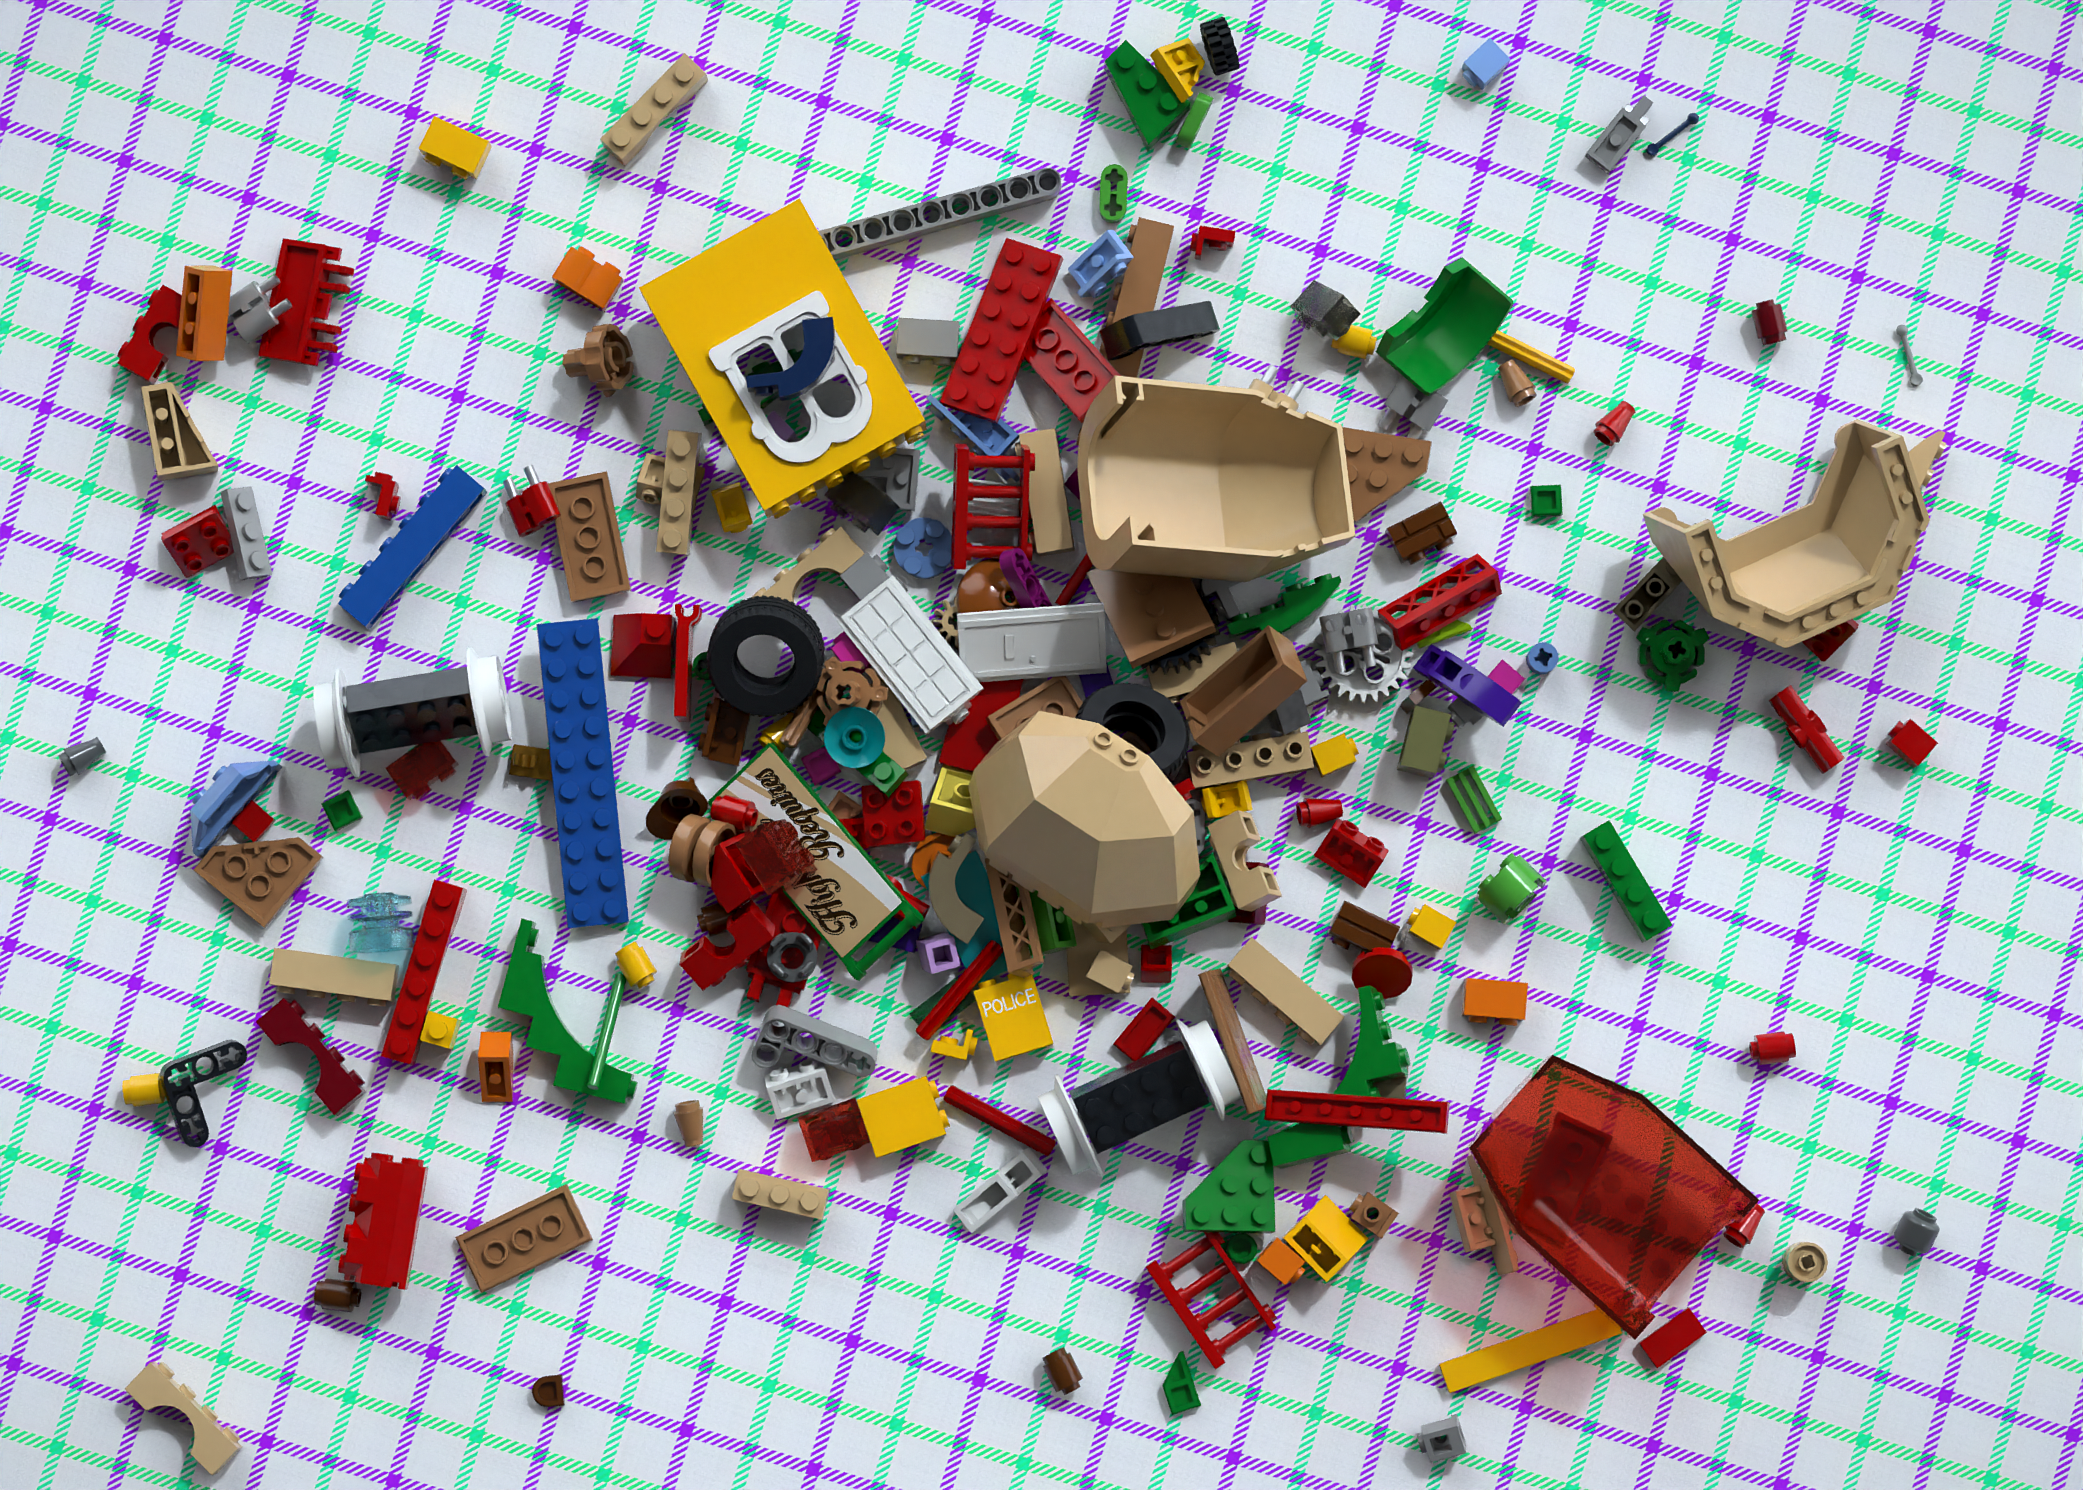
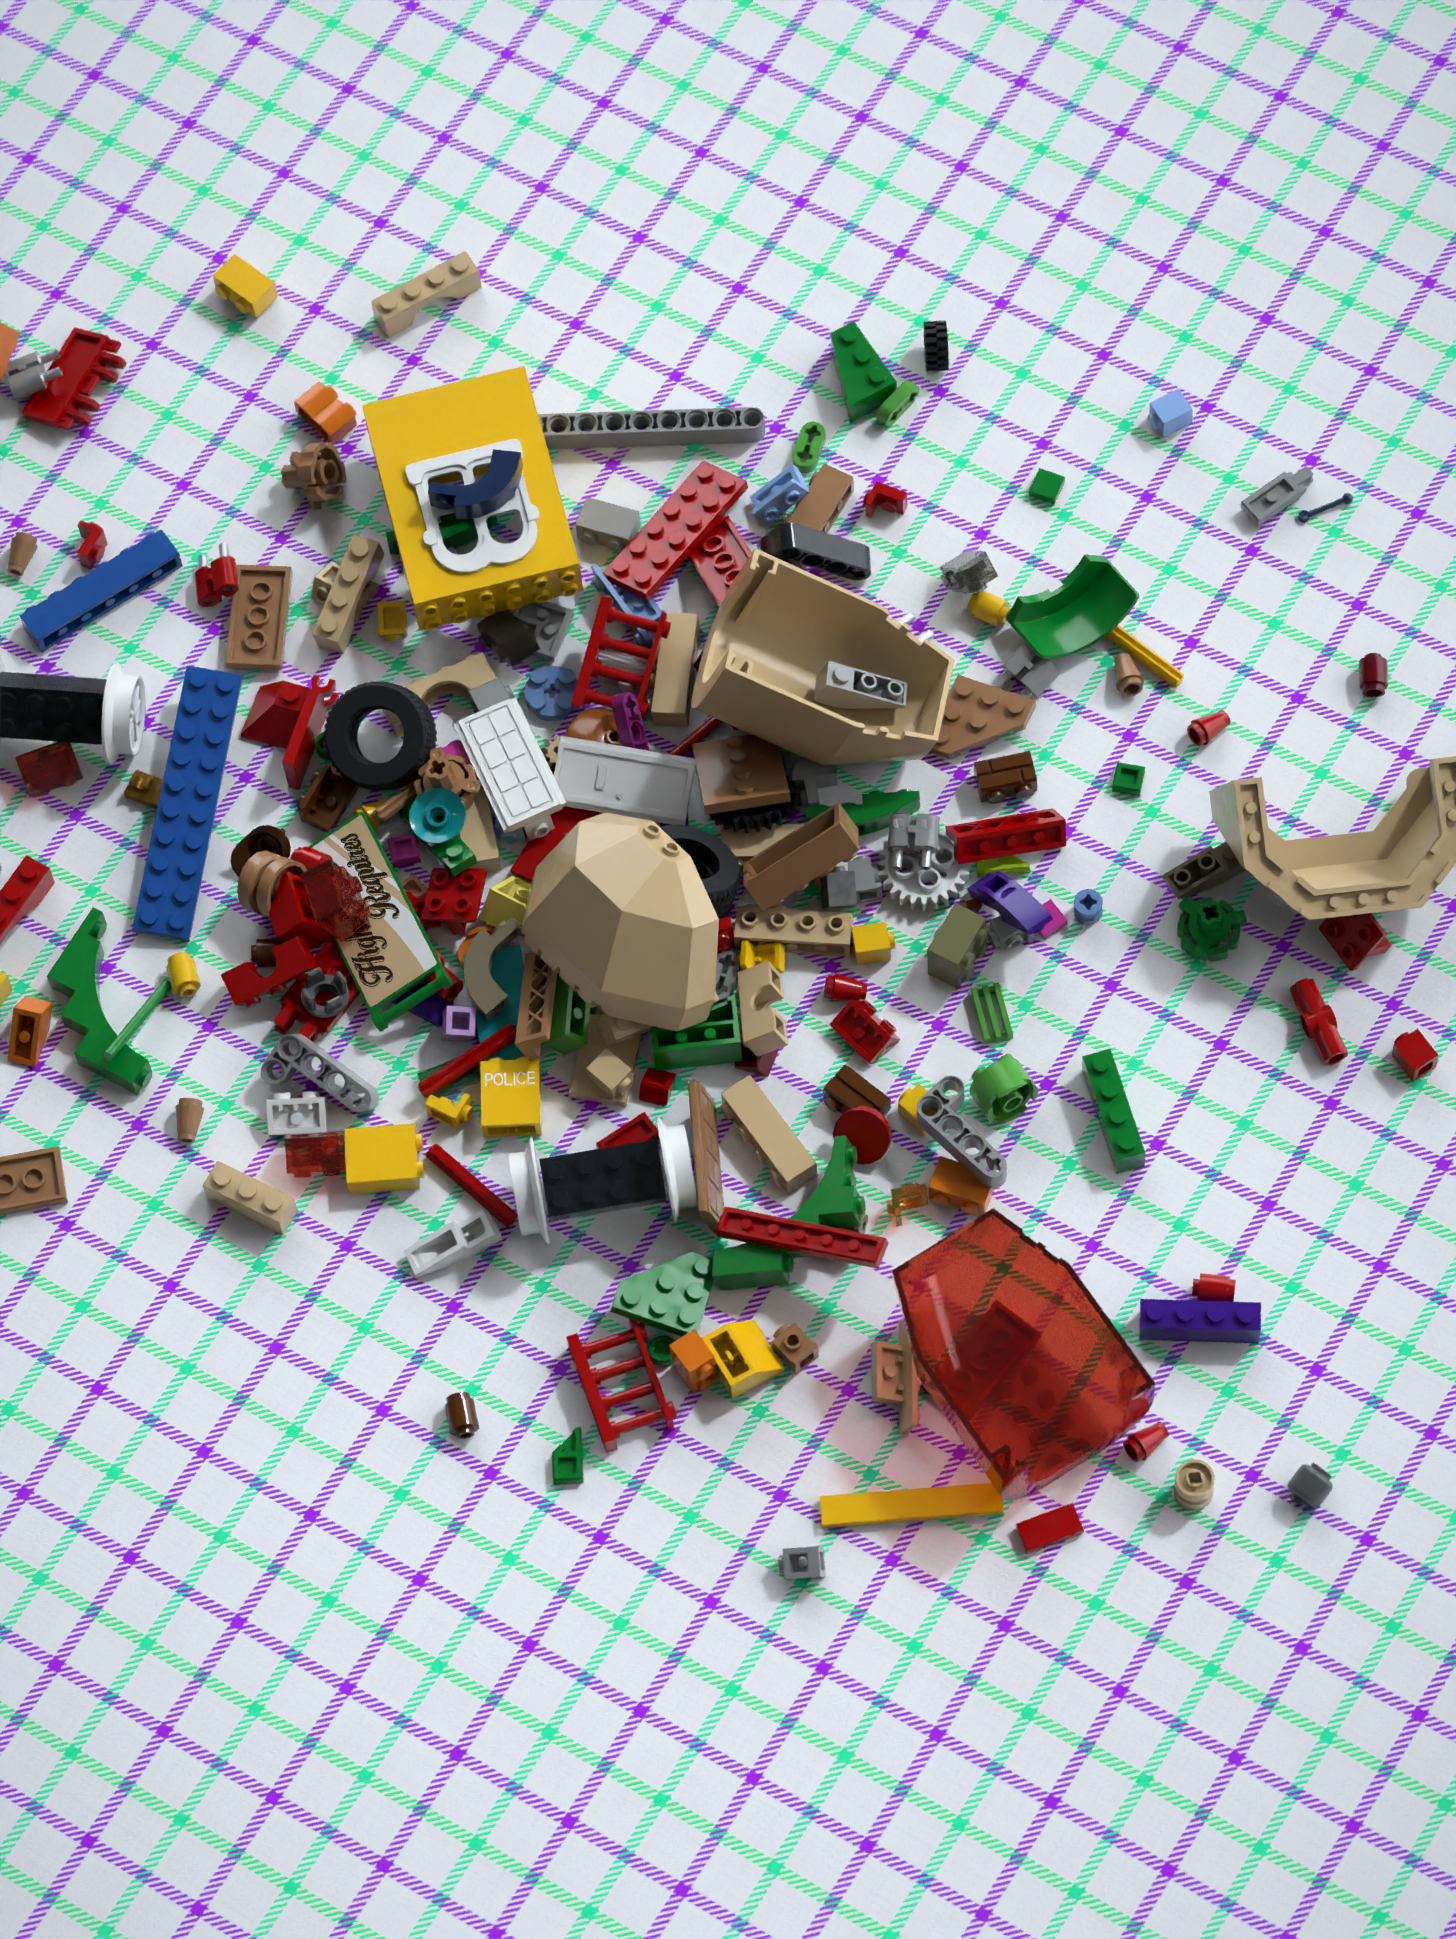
camera: 20 degrees right, 20 degrees down
yellow wing [1150,37,1205,103] -> none
none -> medium nougat cone [7,532,38,575]
none -> light grey slope [814,661,908,709]
none -> clear orange bracket [886,1182,928,1227]
none -> light grey beam [917,1075,1007,1189]
none -> green tile [1029,468,1065,504]
none -> dark purple brick [1139,1299,1261,1344]

